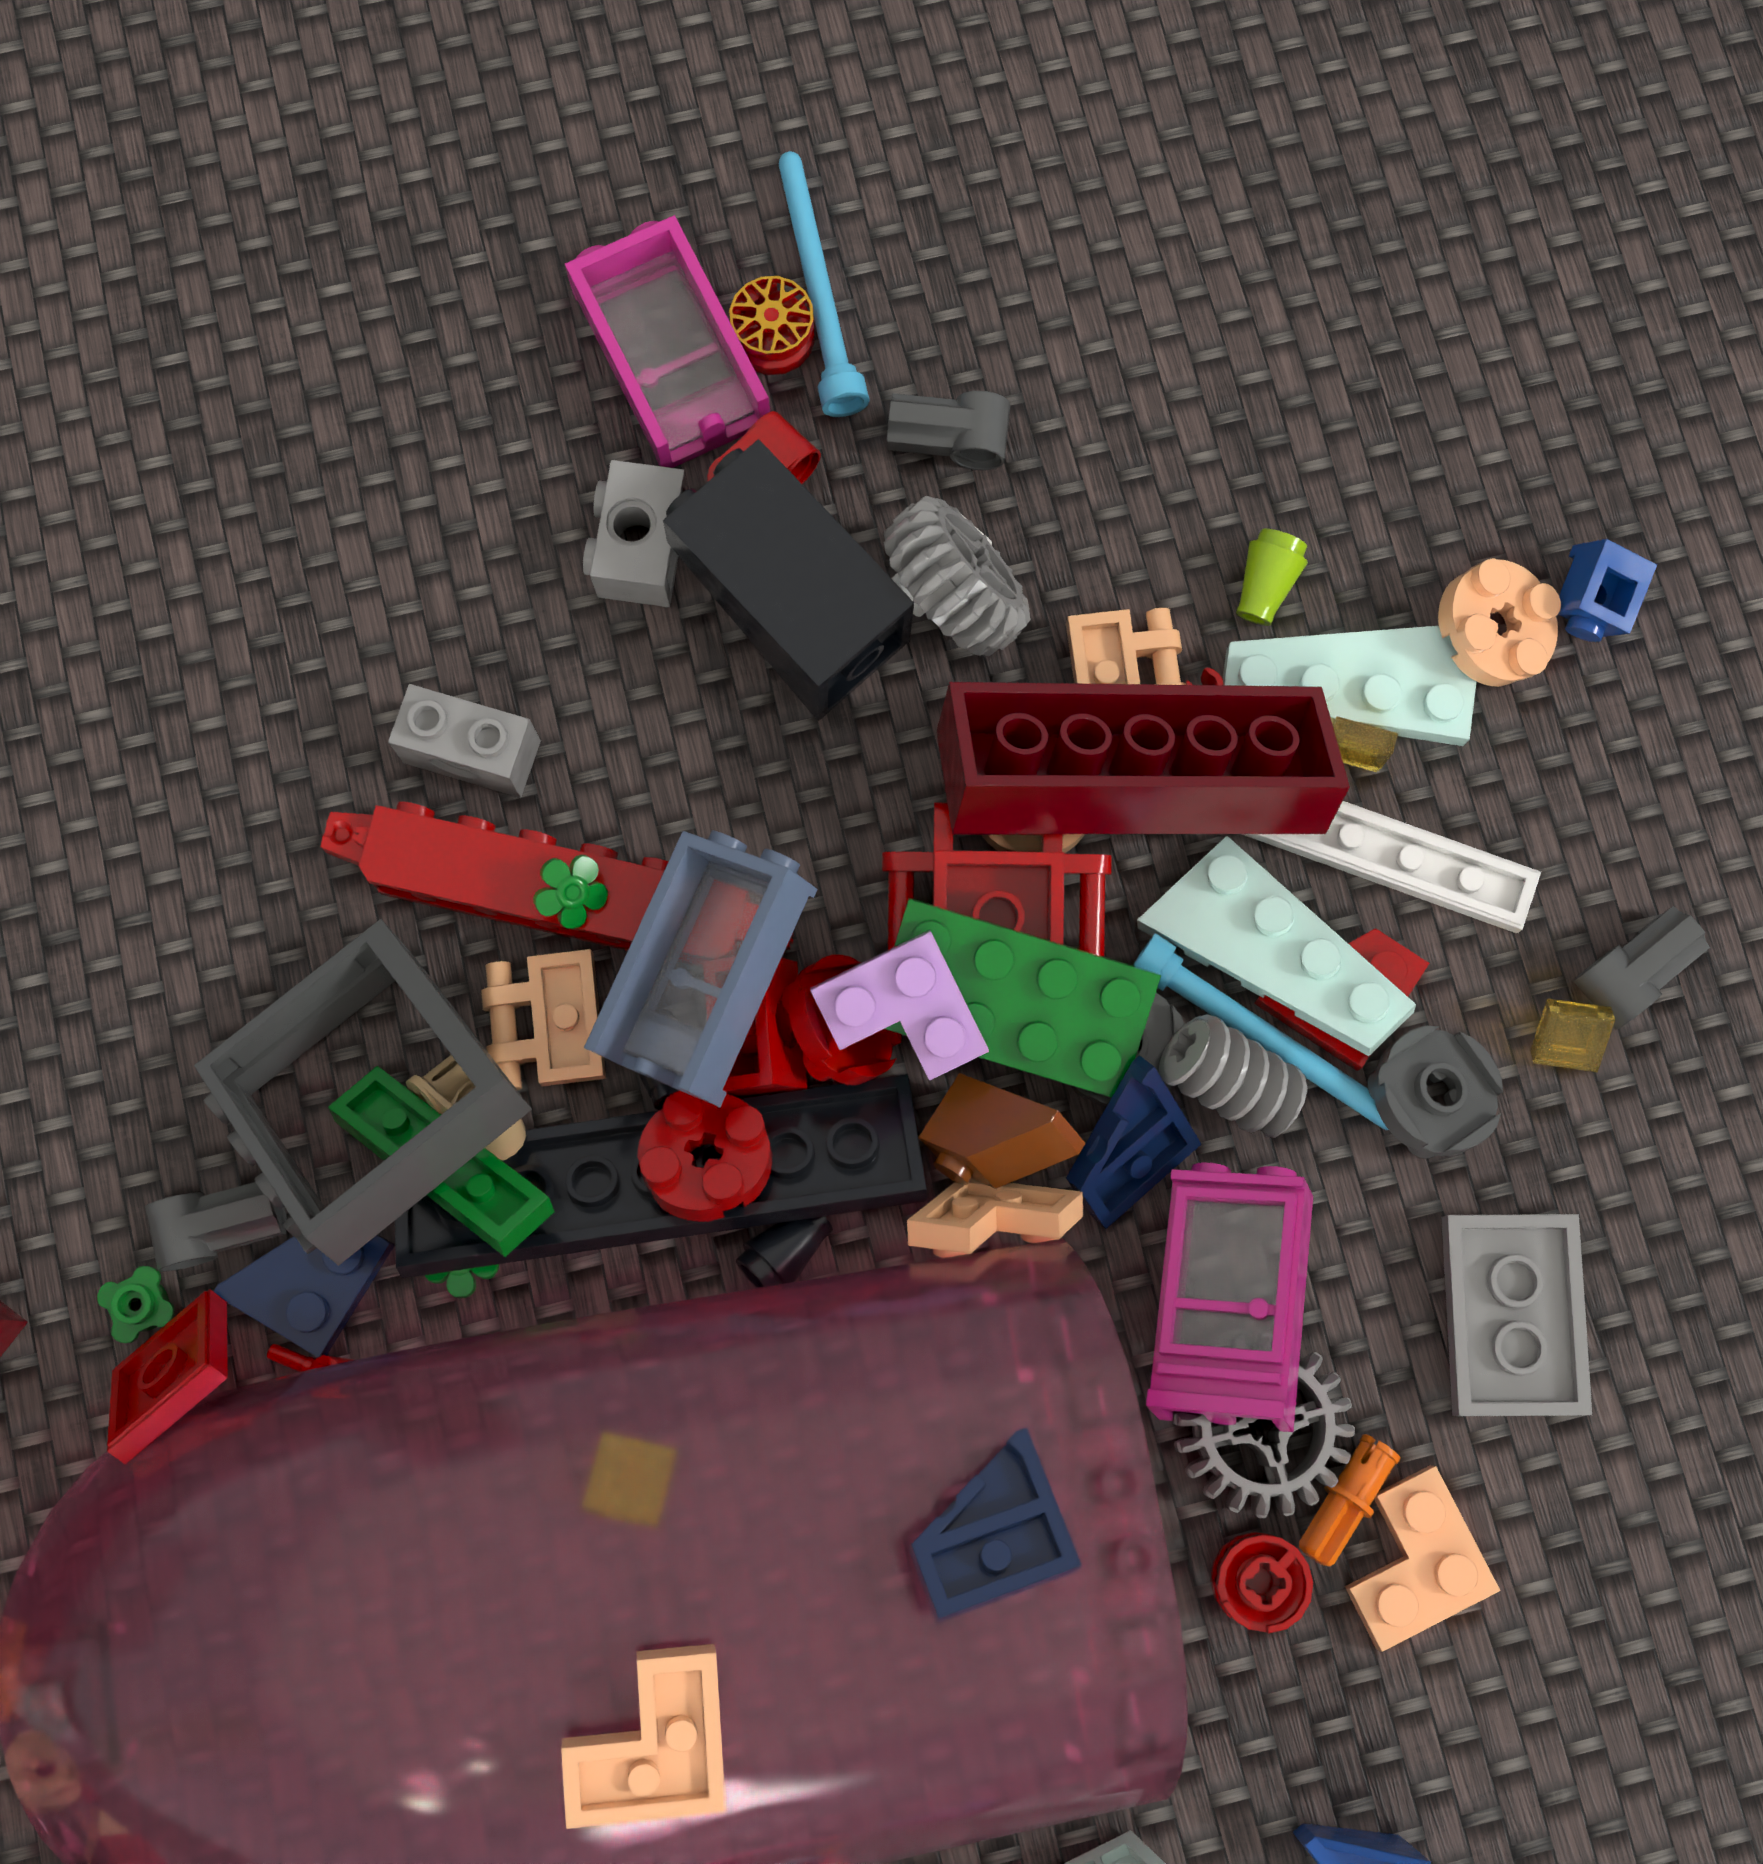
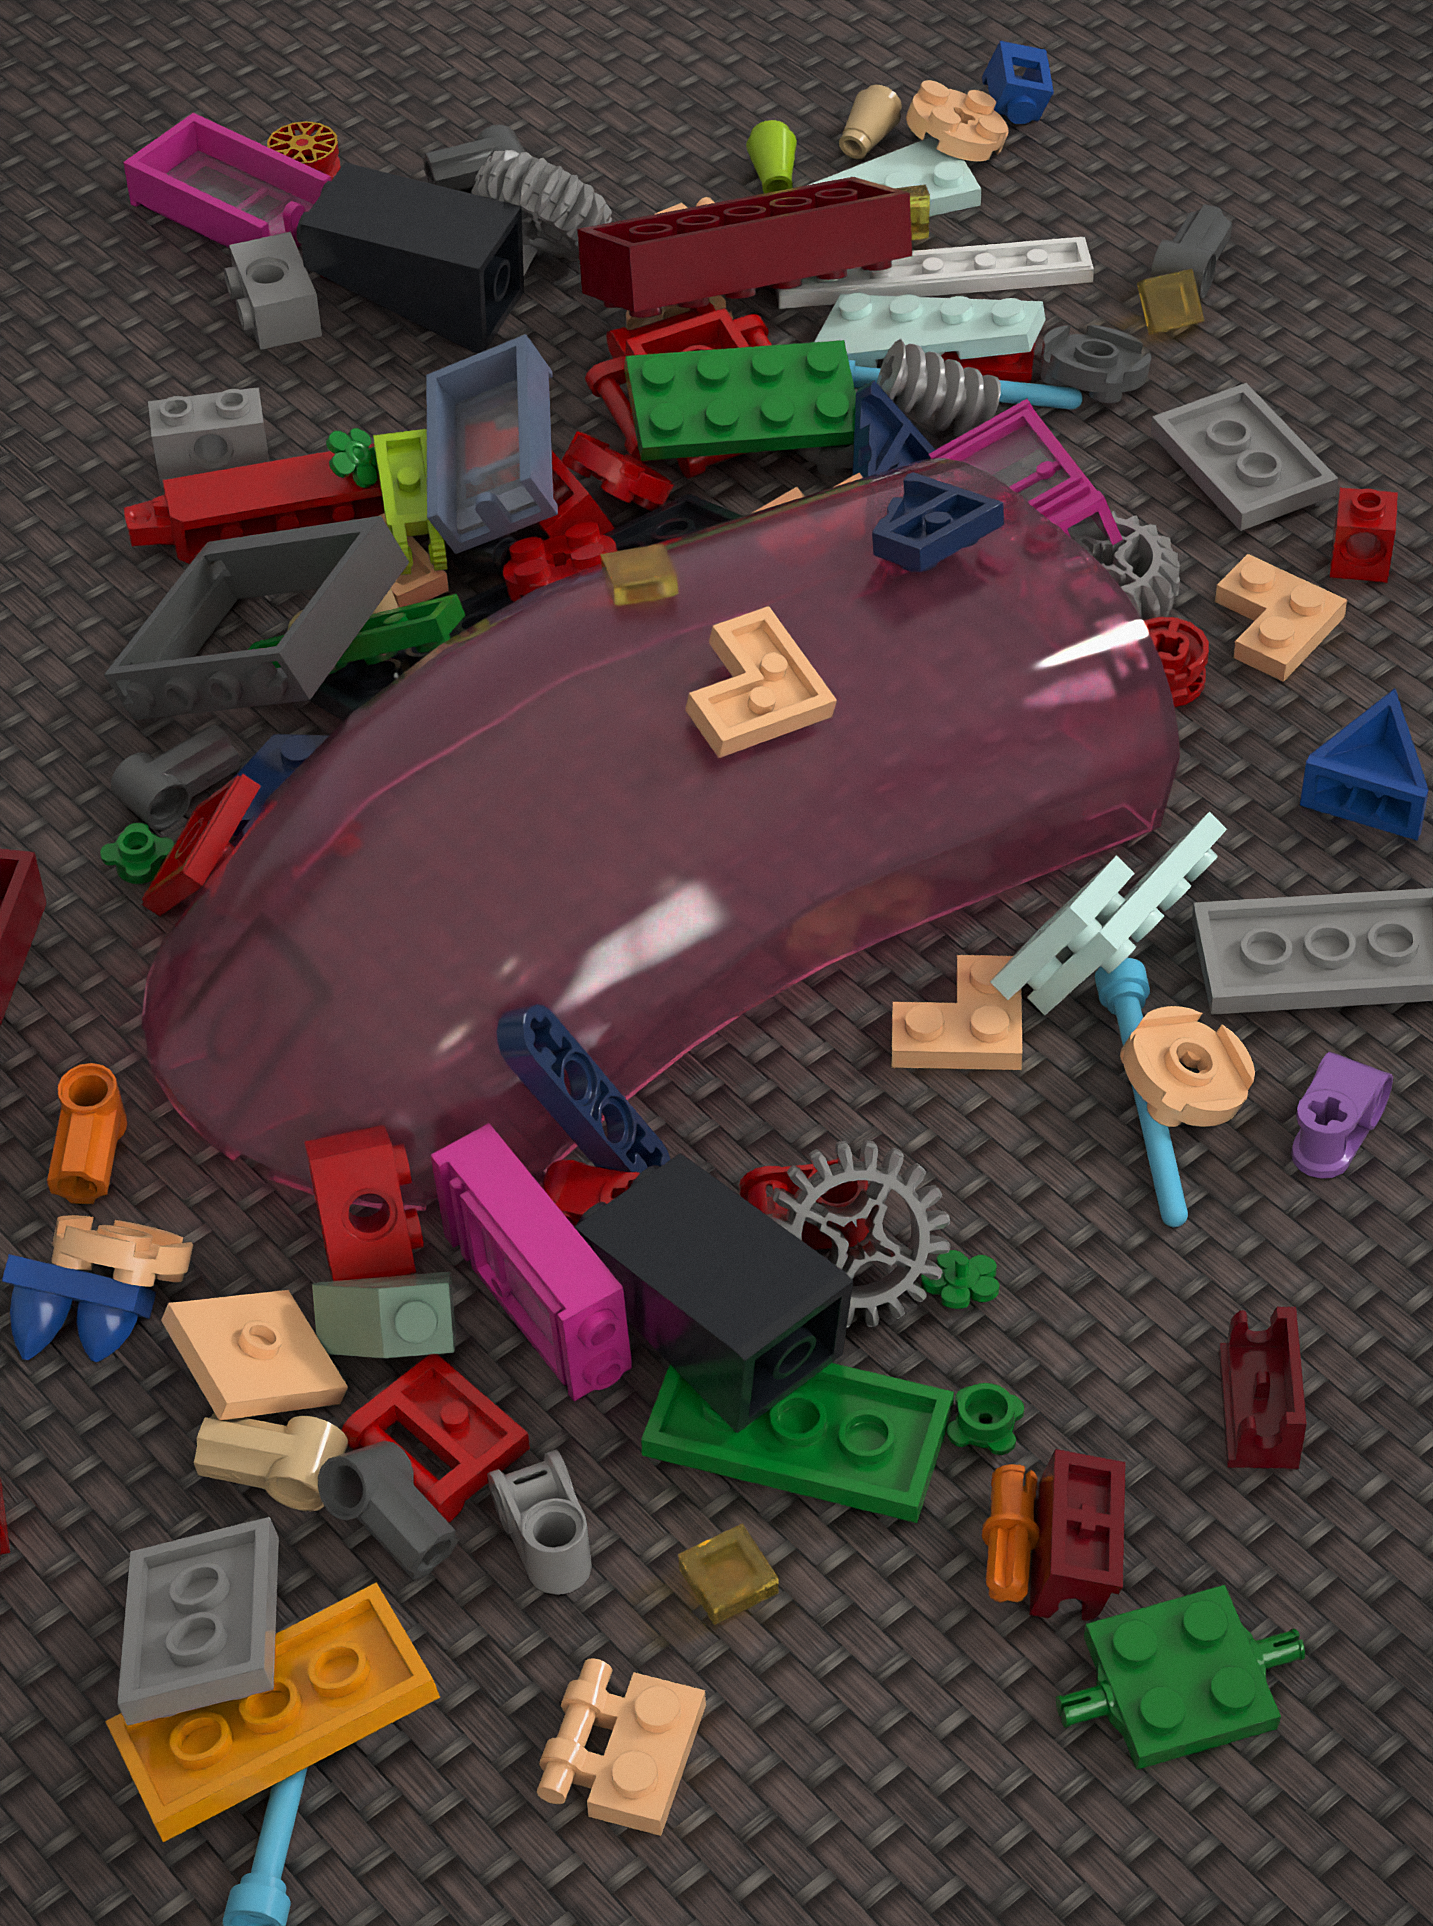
camera: 25 degrees left, 30 degrees down
medium azure piece [779,151,870,417] -> none
lavender plate [810,930,989,1081] -> none
dark orange slope [918,1073,1086,1189] -> none
orange axle [1299,1434,1401,1567] -> none
none -> lime hinge [373,429,447,575]
none -> tan cone [839,85,902,159]
none -> red brick [1330,487,1398,583]

